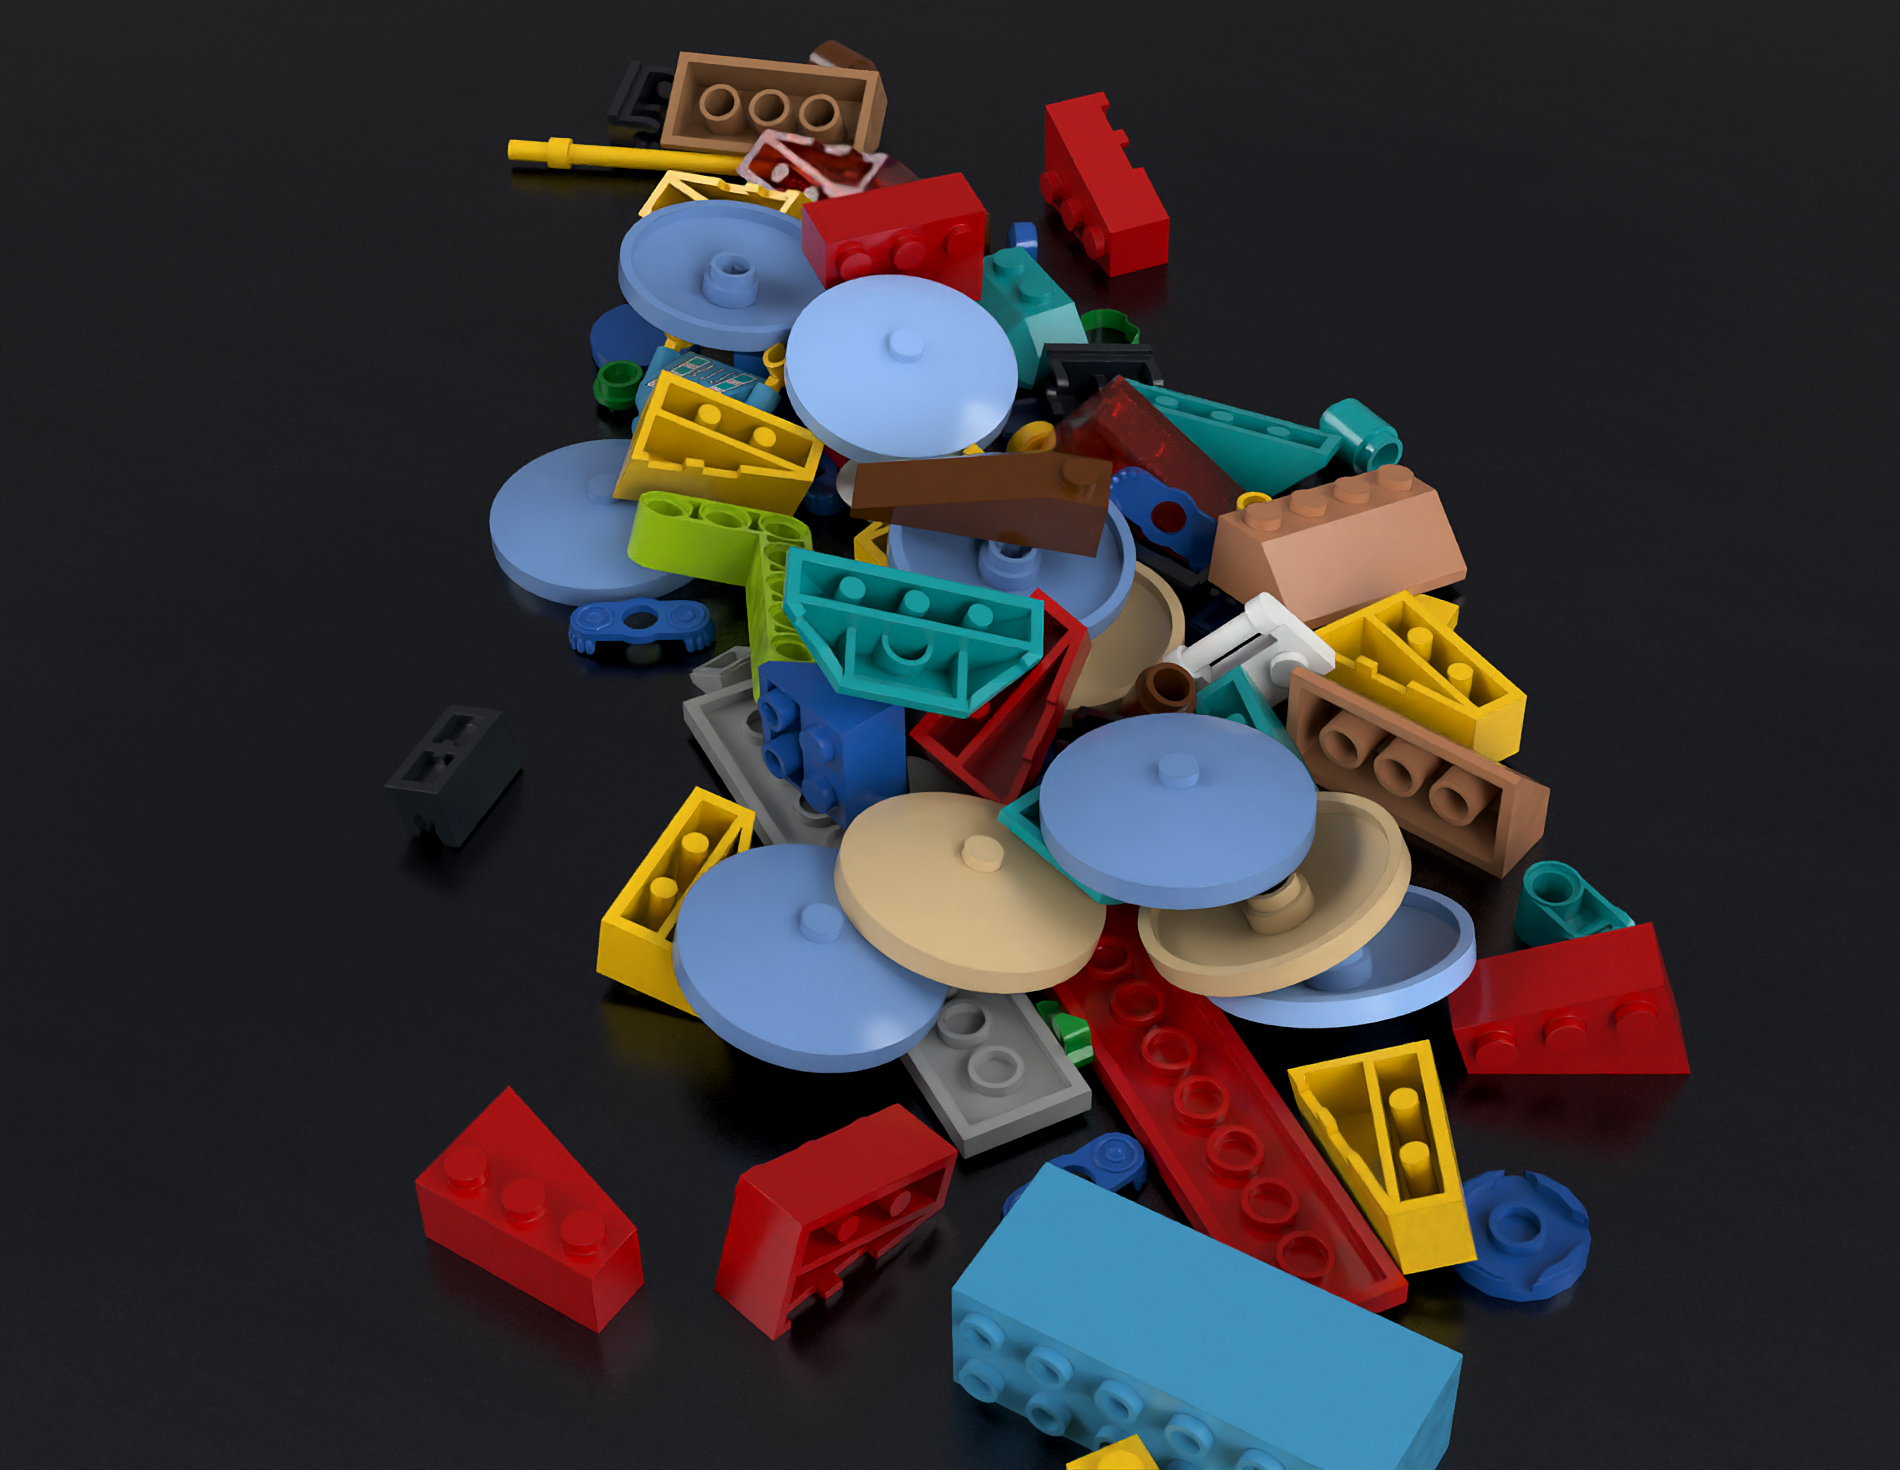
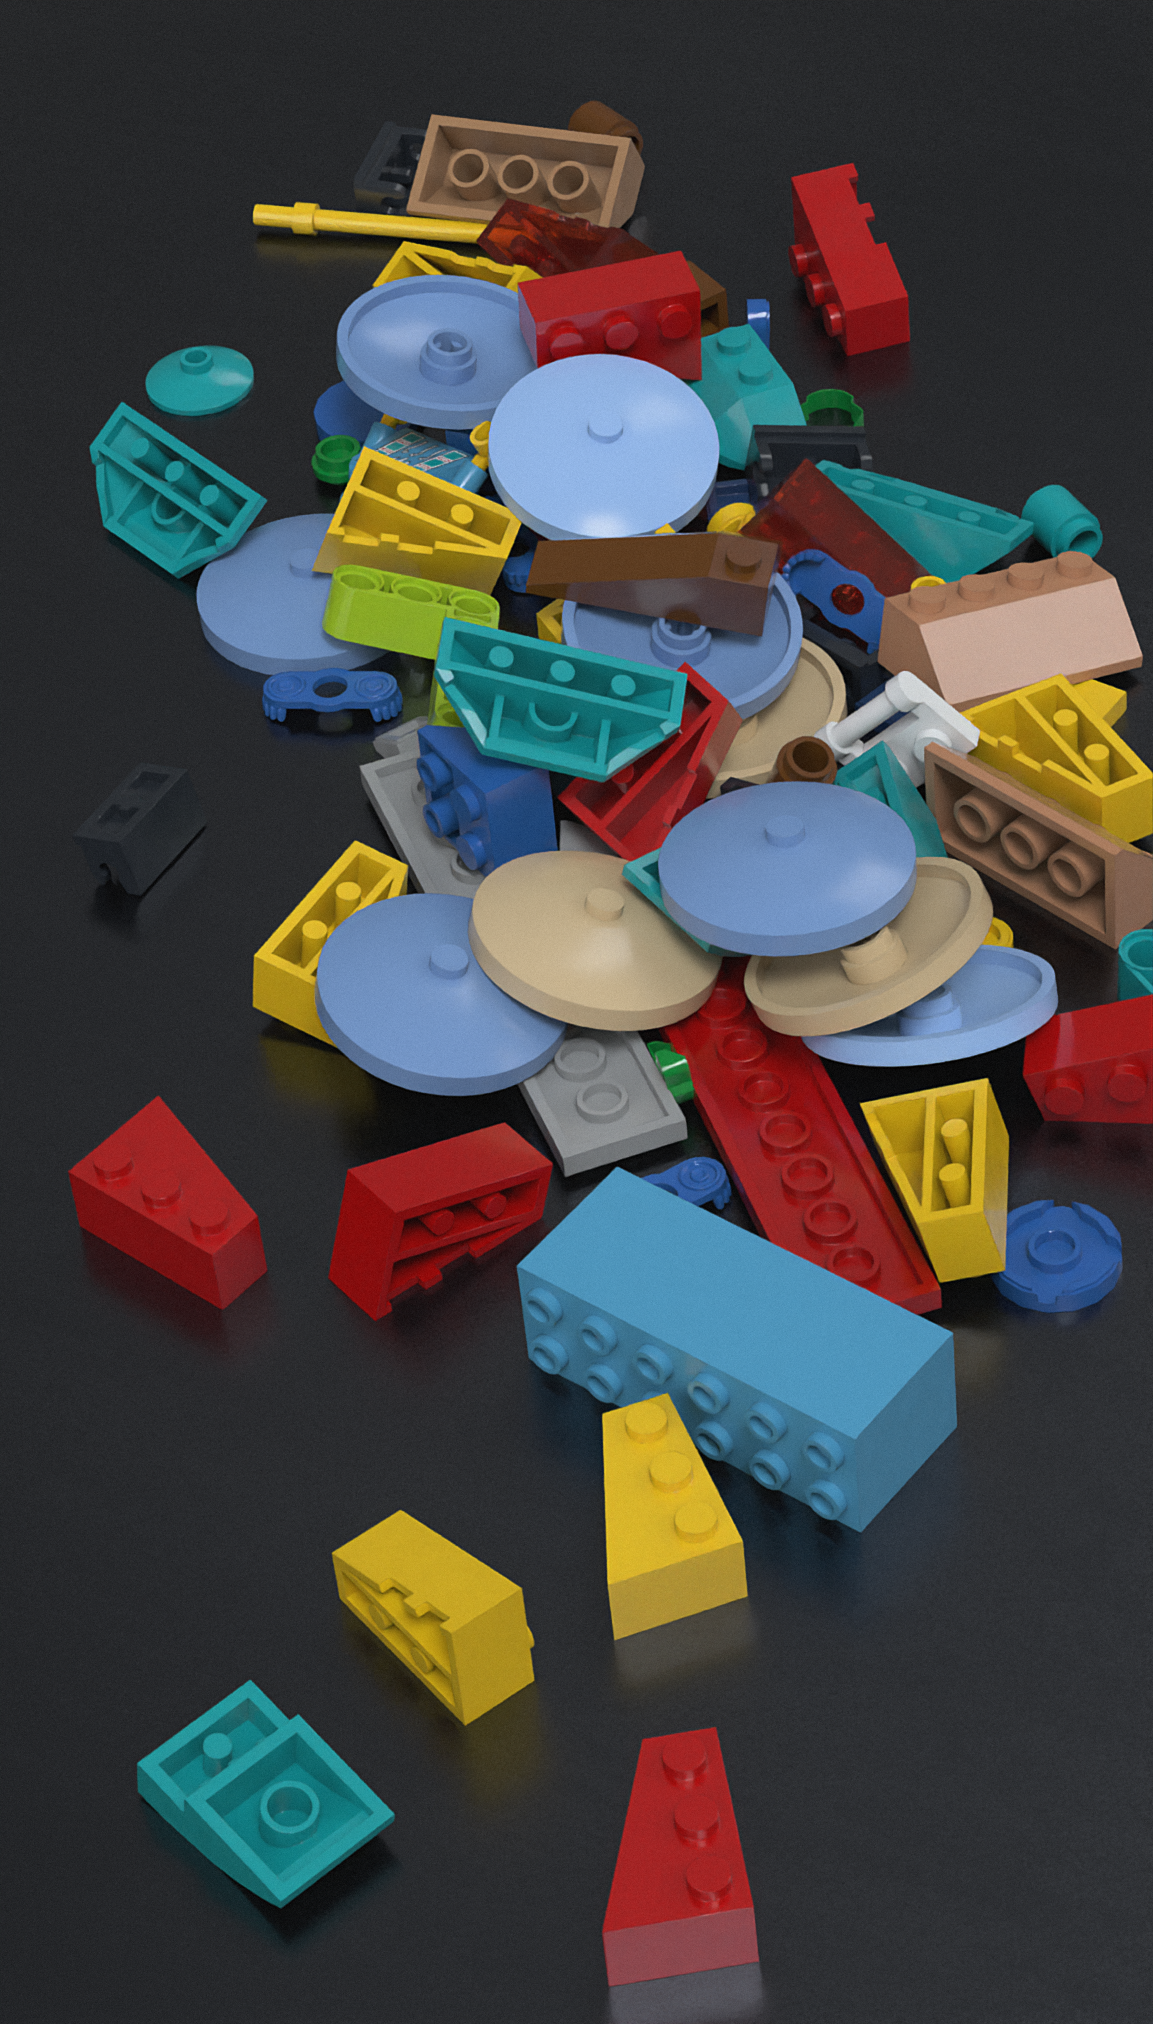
camera: 10 degrees right, 0 degrees up
none -> teal wedge [89,402,268,579]
none -> teal dish [145,345,254,416]

